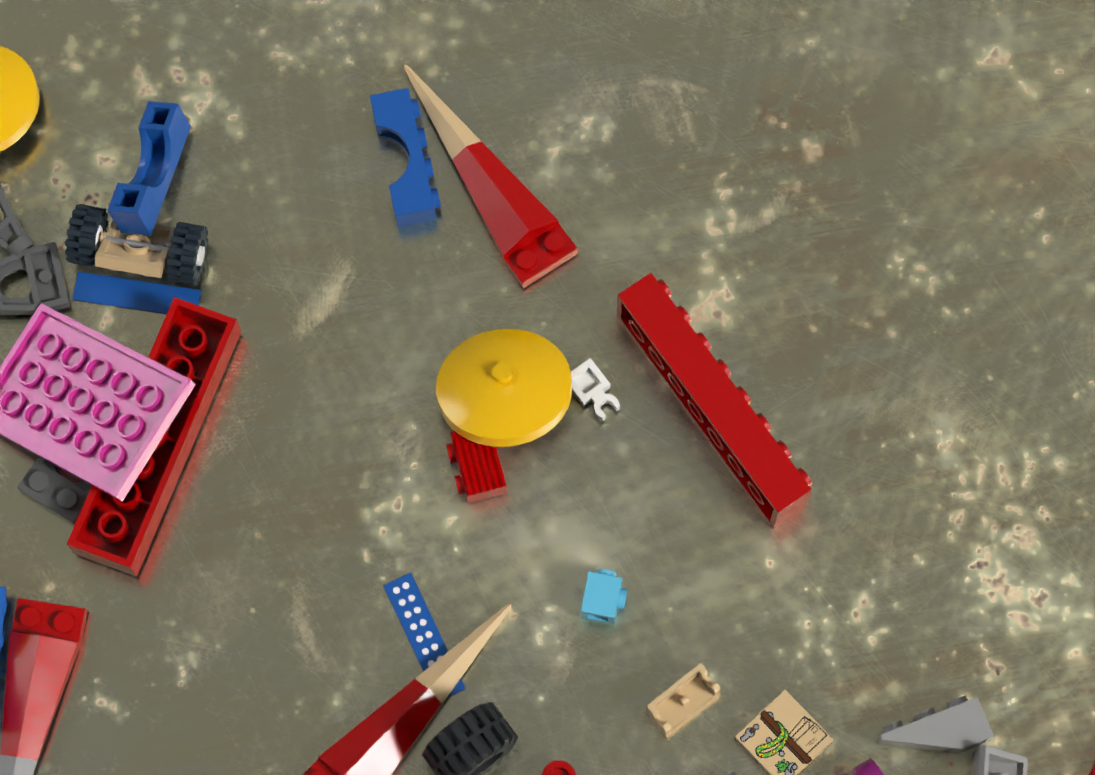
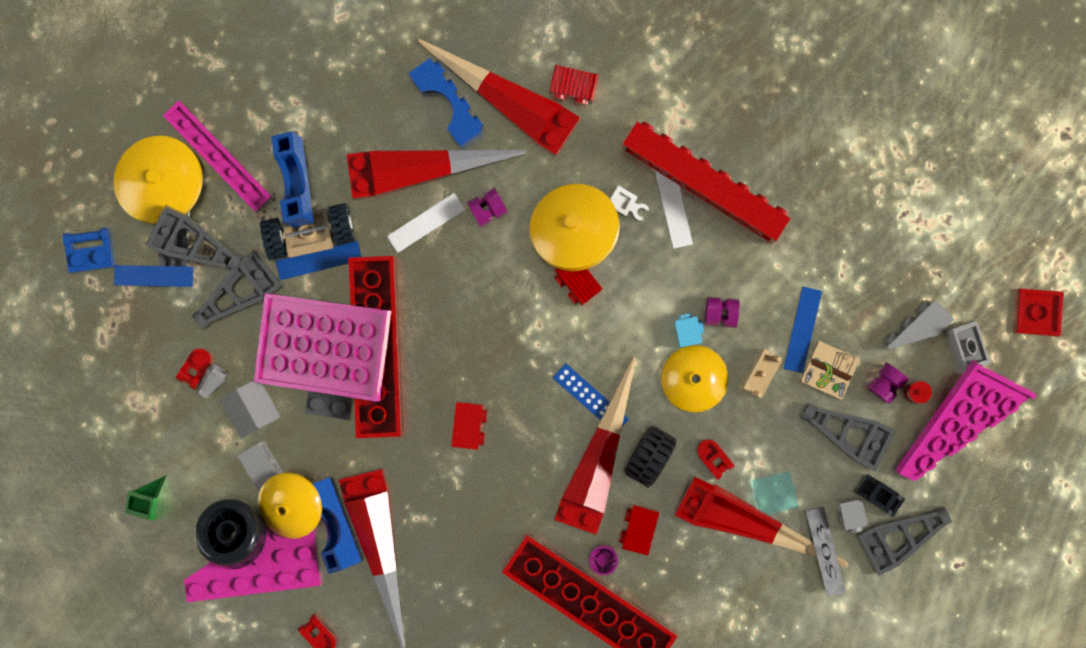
camera: 20 degrees left, 15 degrees up
none -> dark pink plate [163,100,272,213]
none -> red plate [346,150,527,199]
none -> white sticker [387,193,465,253]
none -> red brick [451,402,487,450]
none -> magenta wheel [467,187,508,227]
none -> red brick [549,65,599,105]
none -> white sticker [655,171,693,249]
none -> yellow dish [661,345,728,412]
none -> magenta wheel [705,296,740,328]
none -> blue sticker [784,286,822,373]

